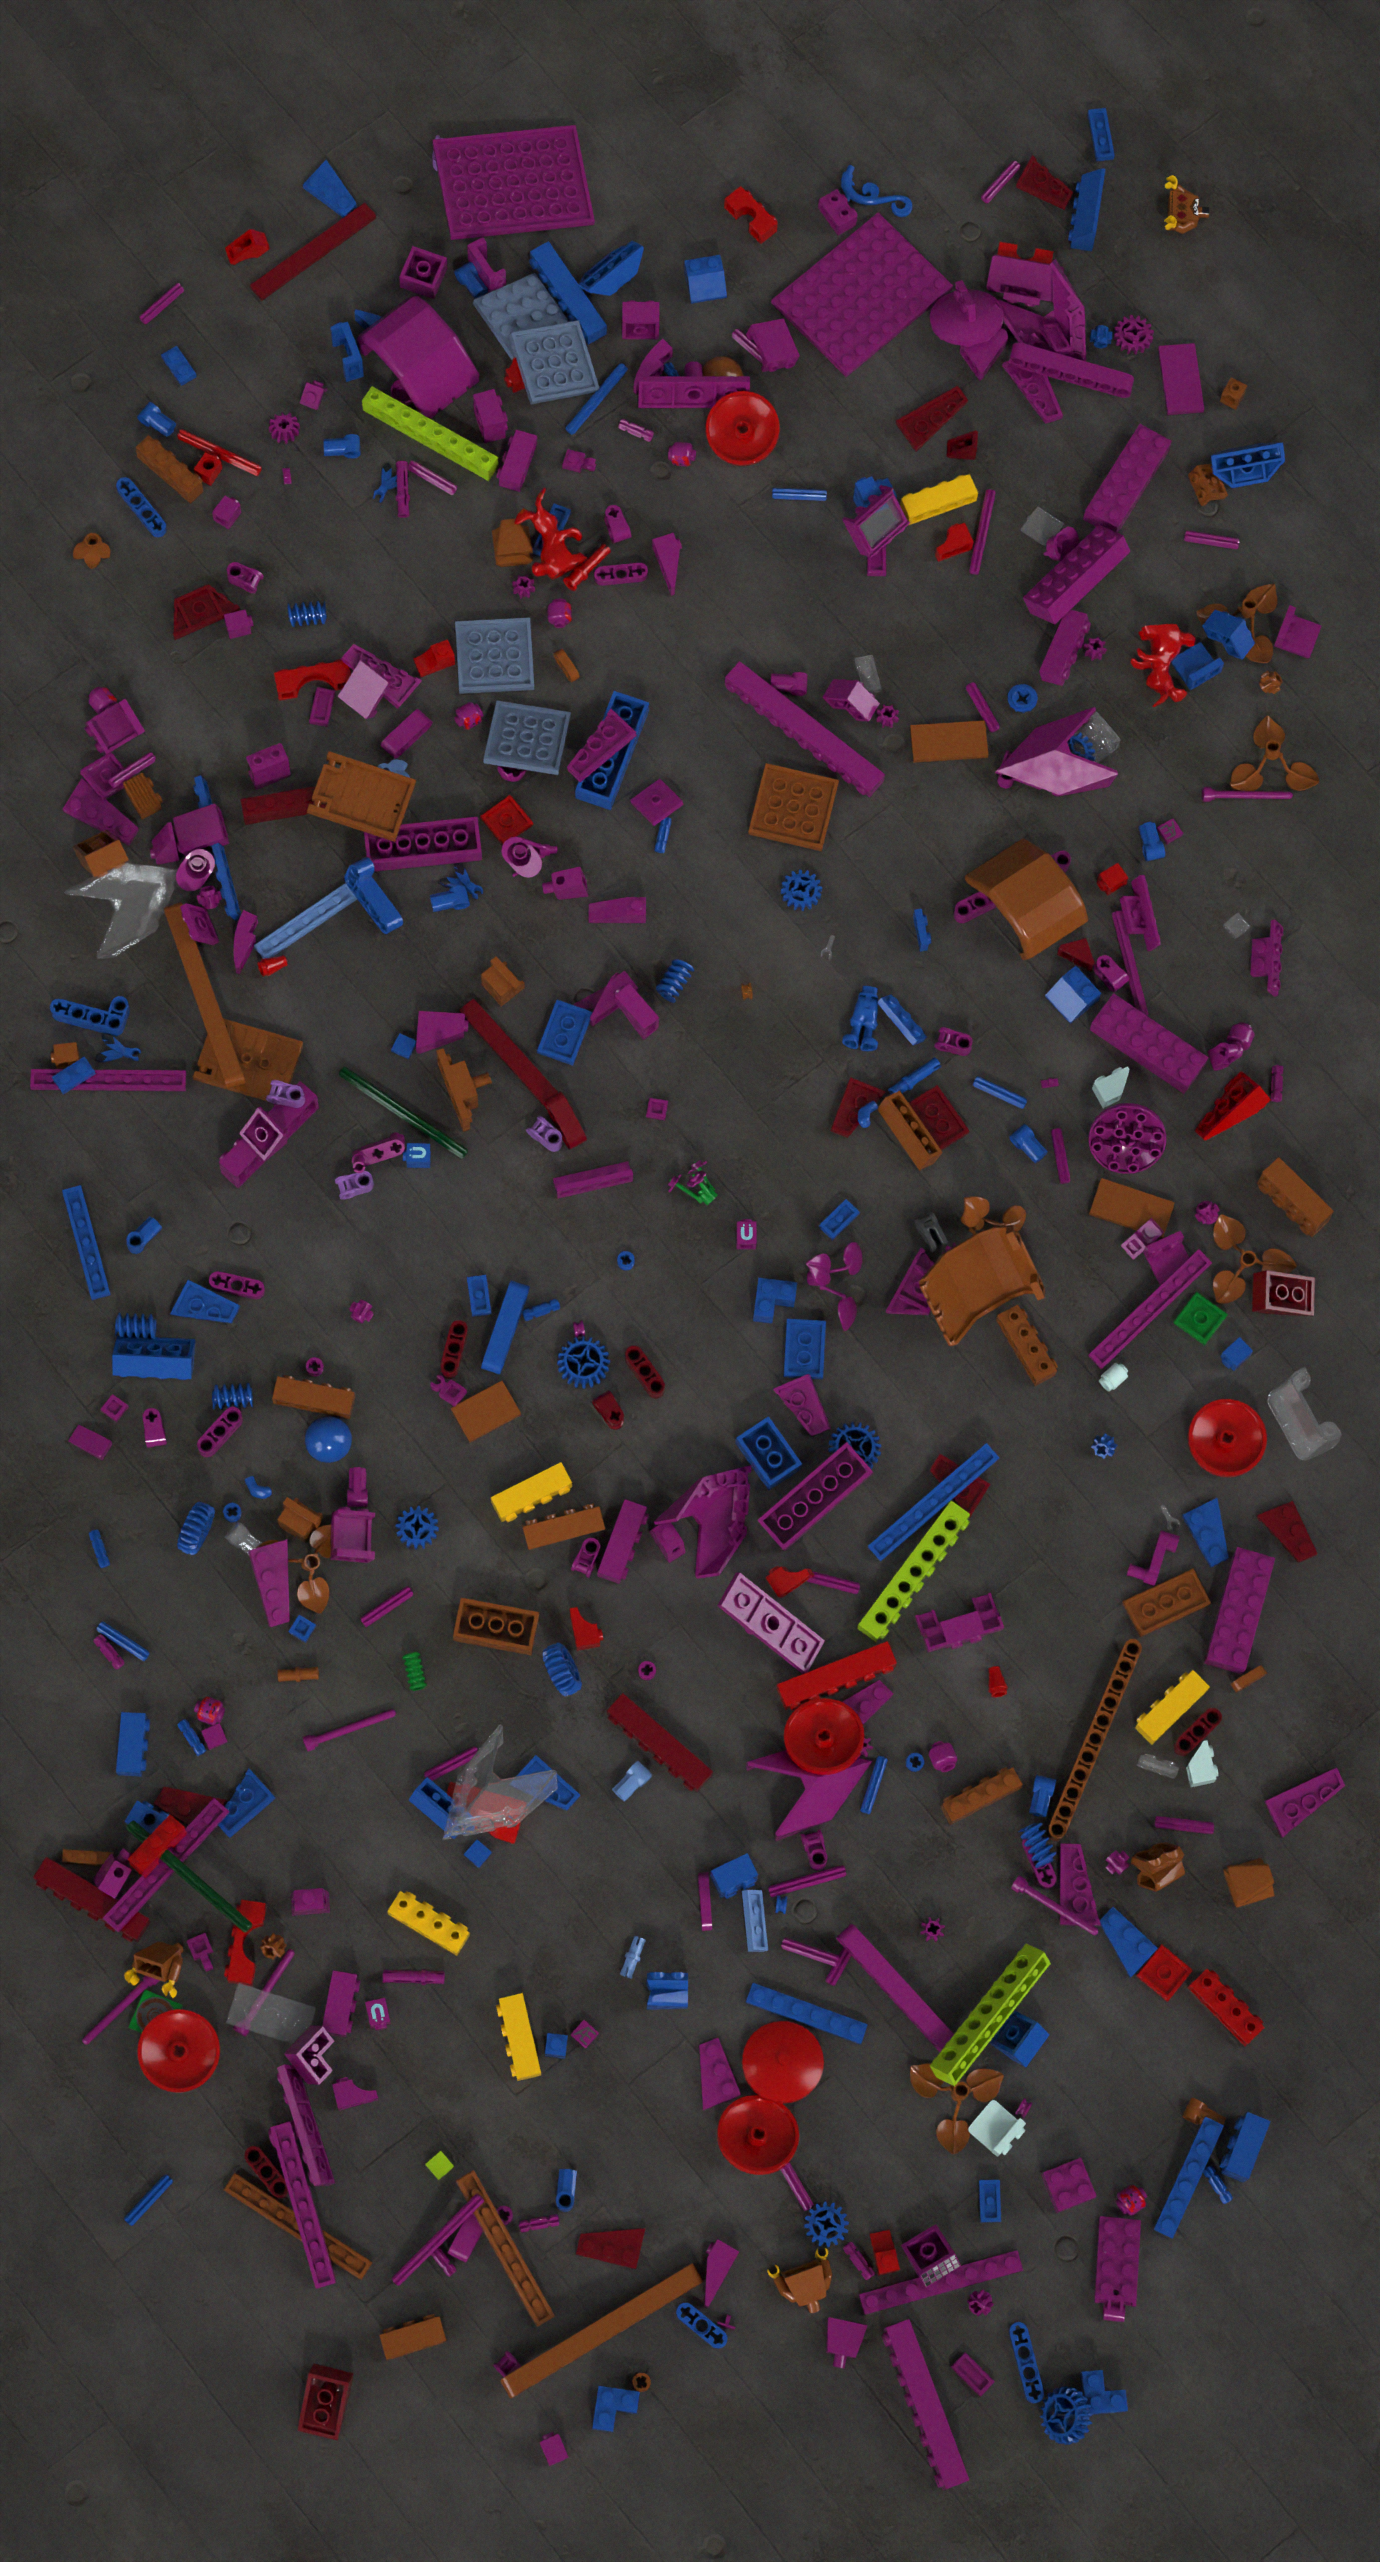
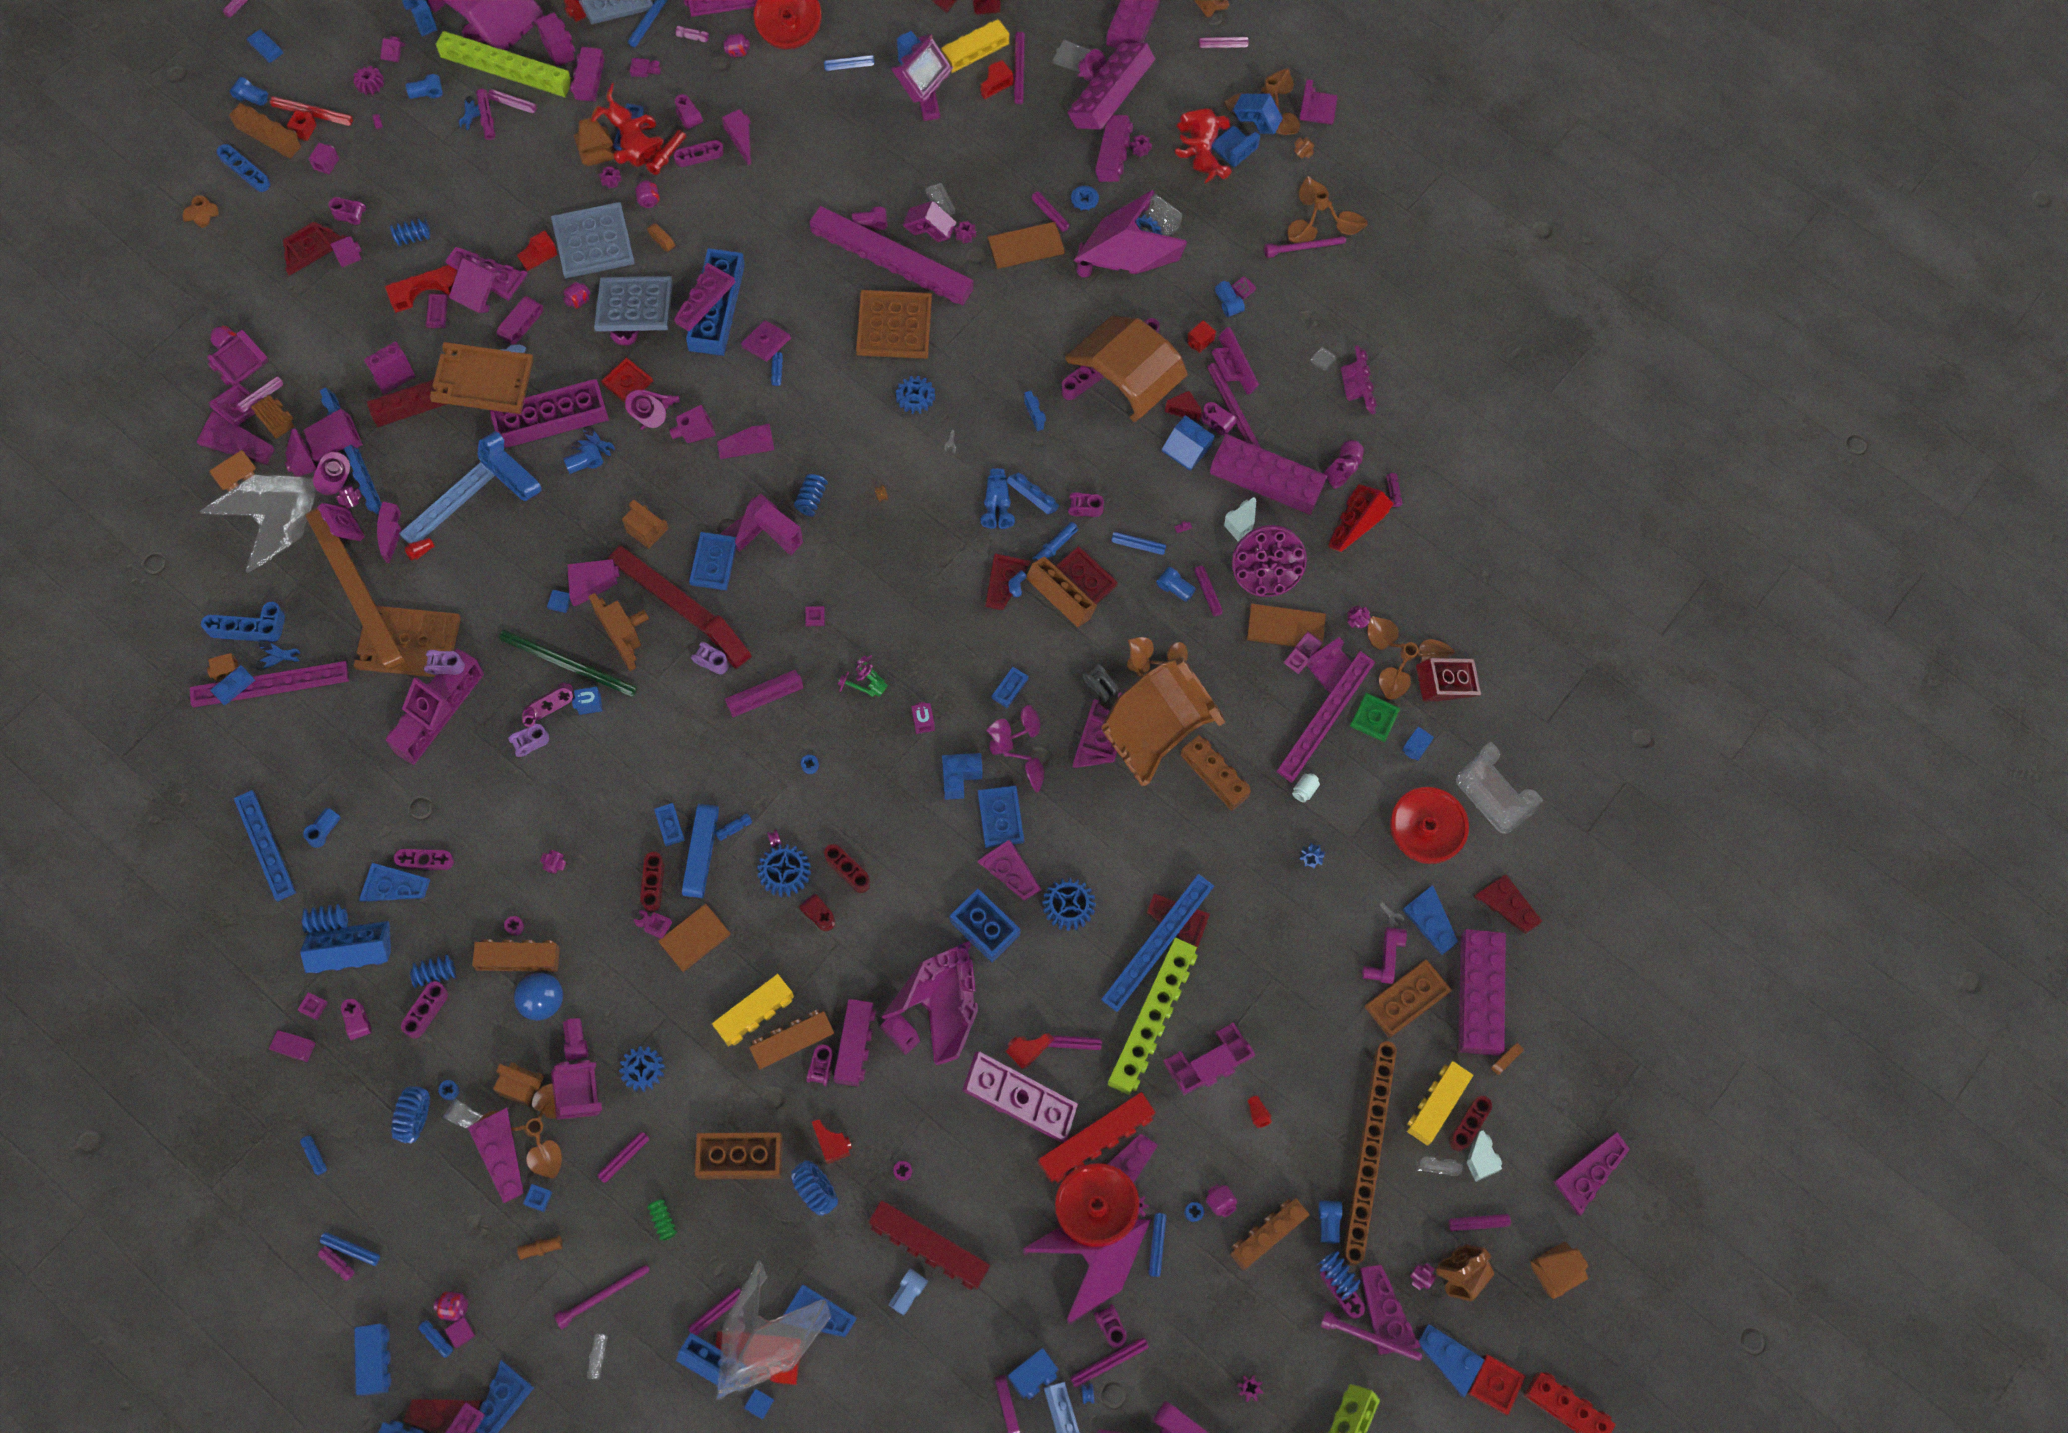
camera: 10 degrees left, 5 degrees down
blue arm [244,1476,272,1499] -> none
magenta brick [757,1442,874,1551] -> none
dark orange brick [1257,1157,1334,1237] -> none
none -> clear pin [586,1334,608,1380]

